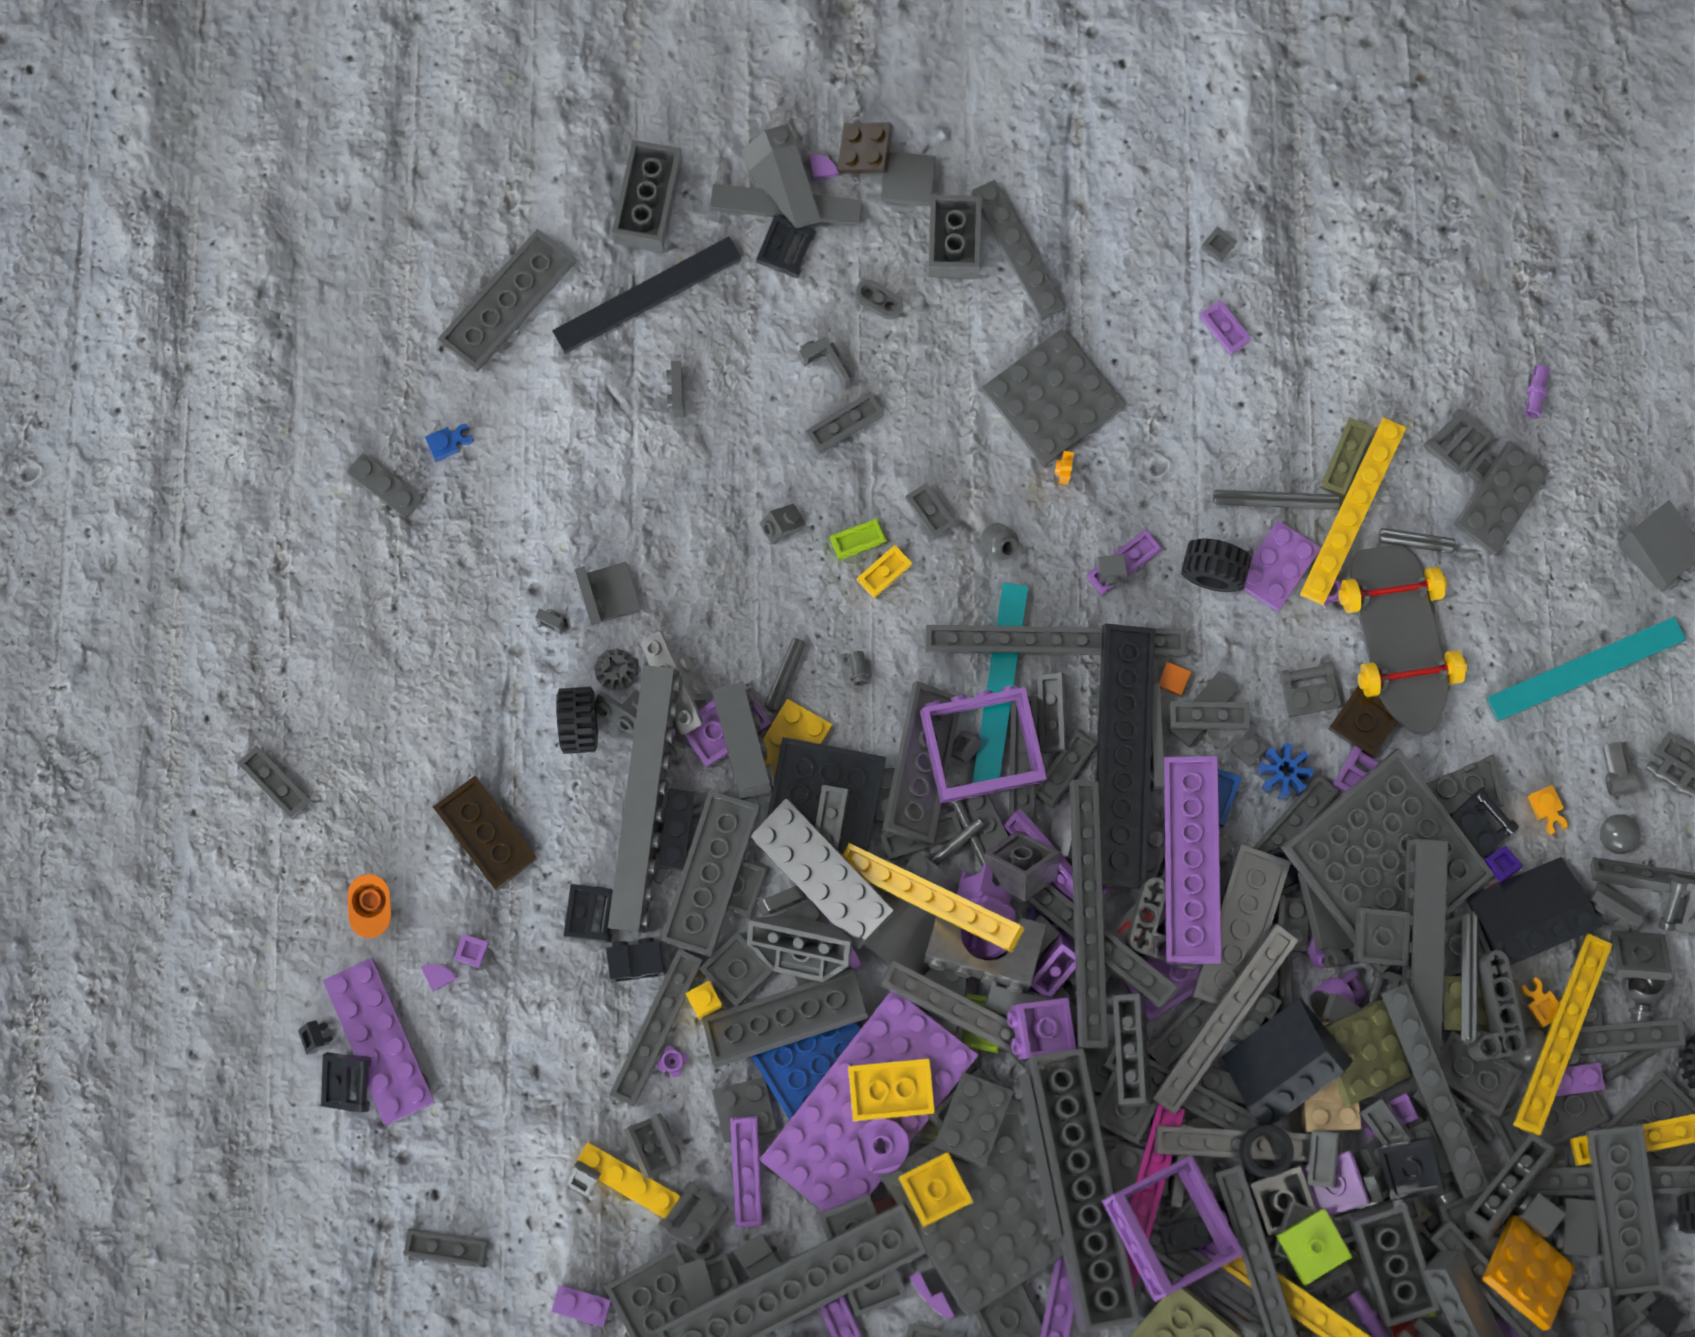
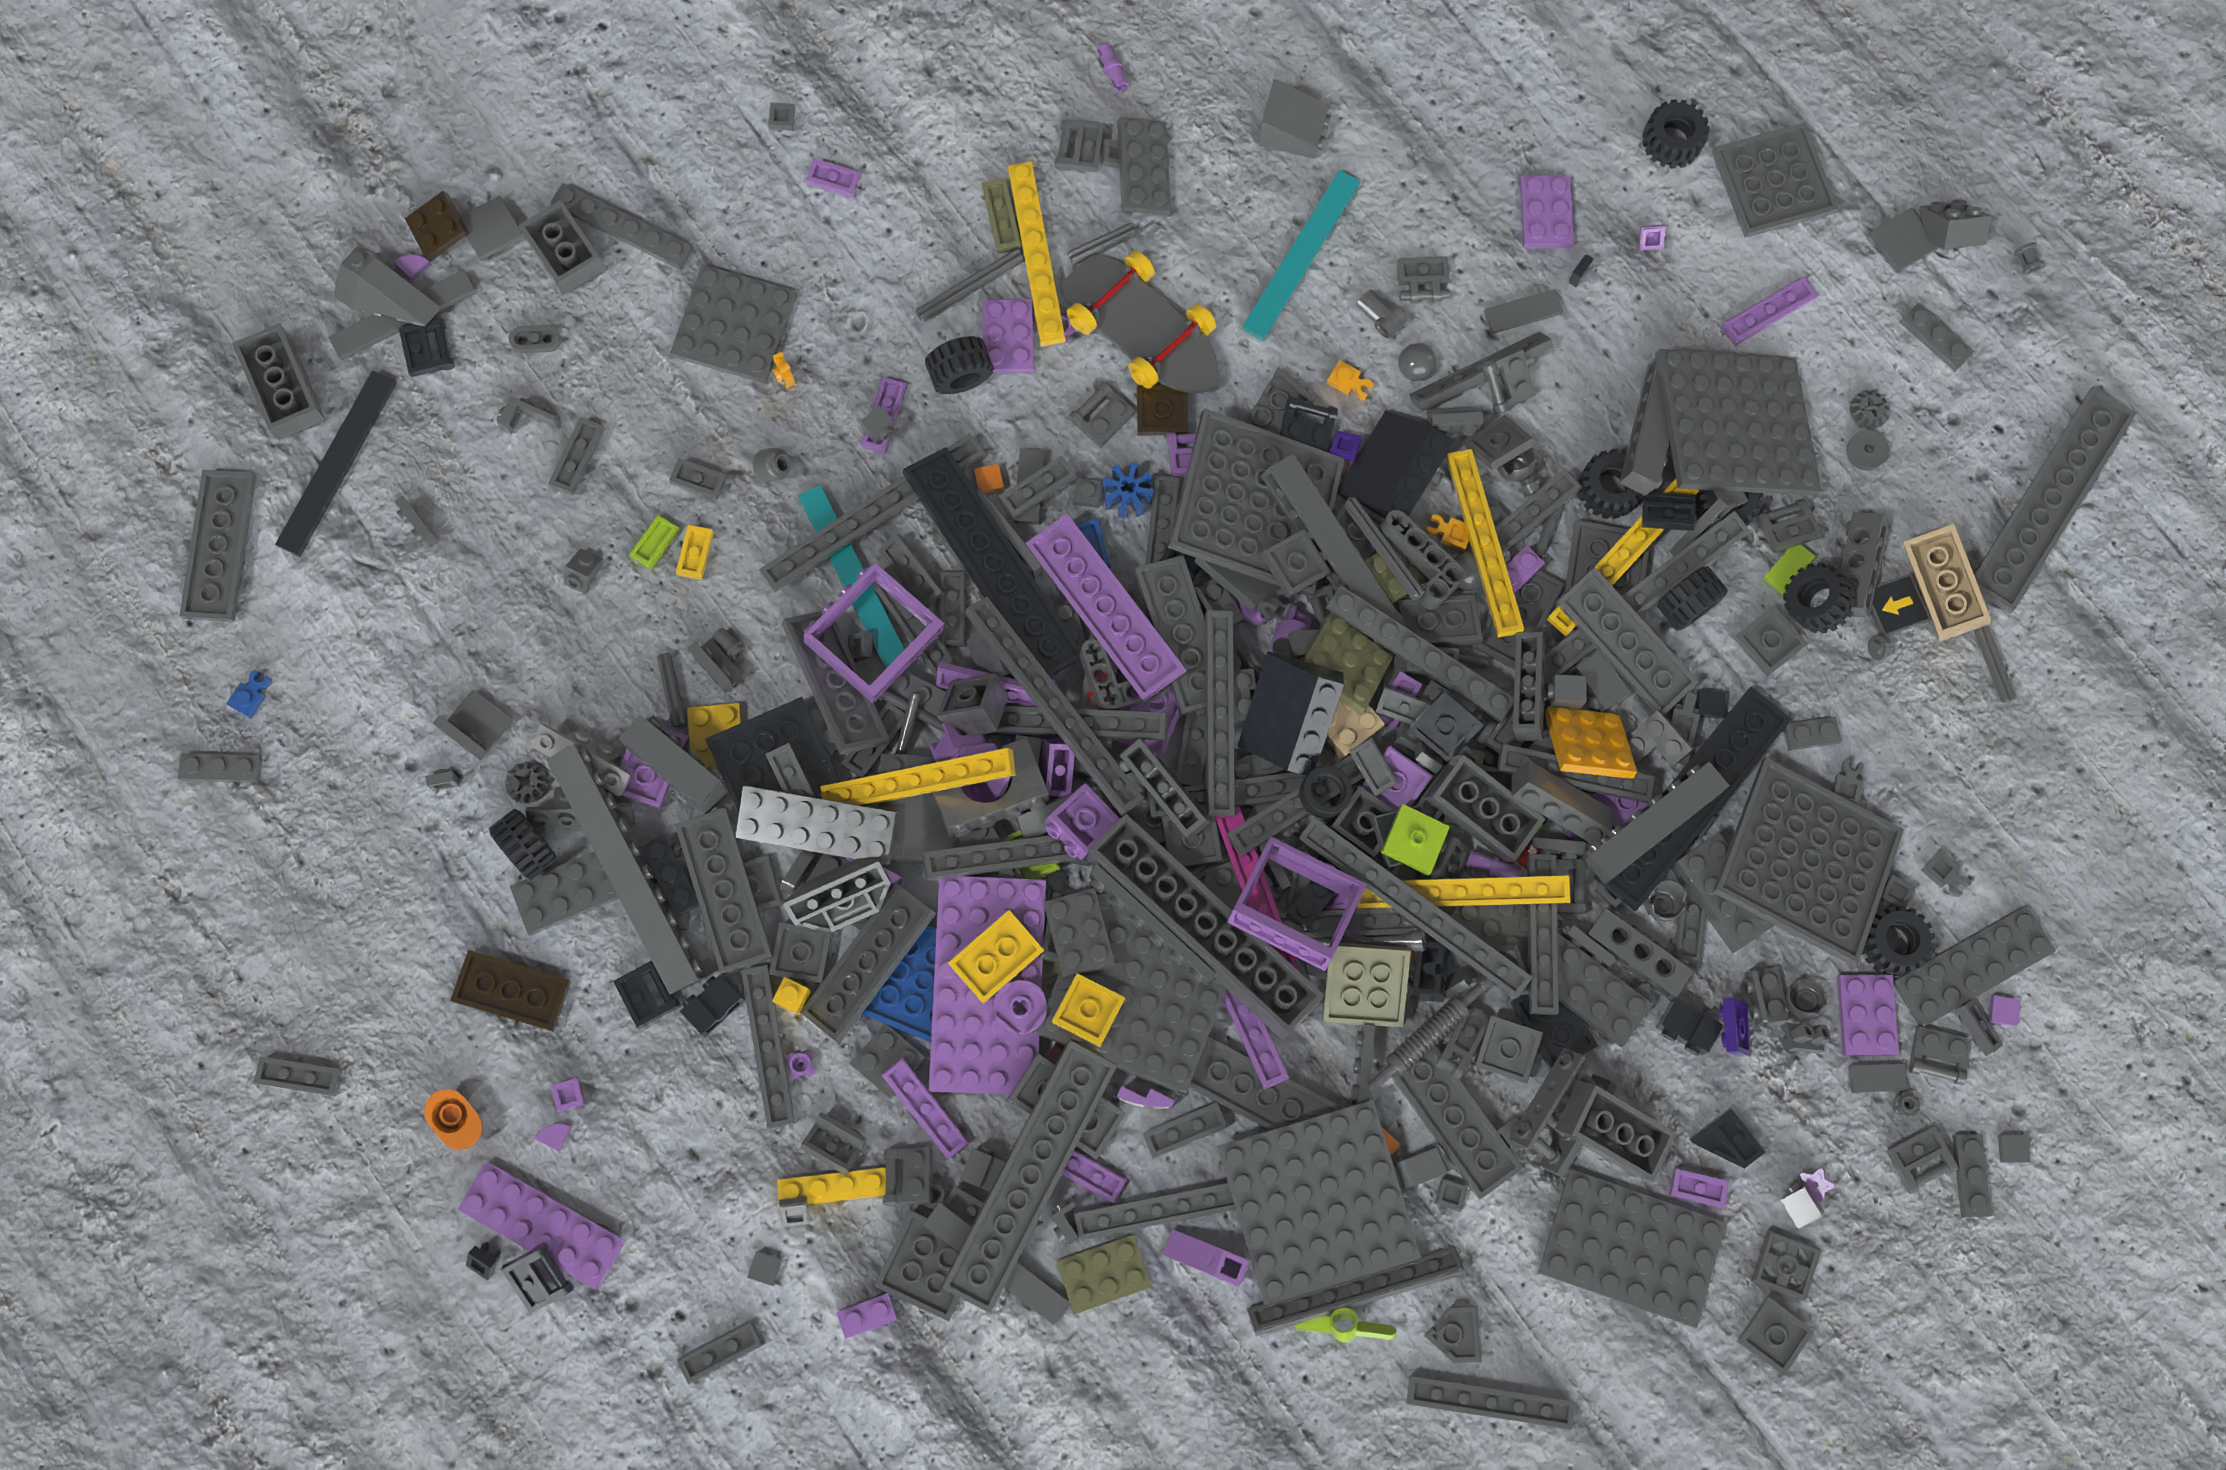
camera: 40 degrees left, 0 degrees up
none -> dark grey plate [510,851,619,936]
none -> dark grey bracket [687,639,744,693]
none -> dark grey tile [747,1251,783,1286]

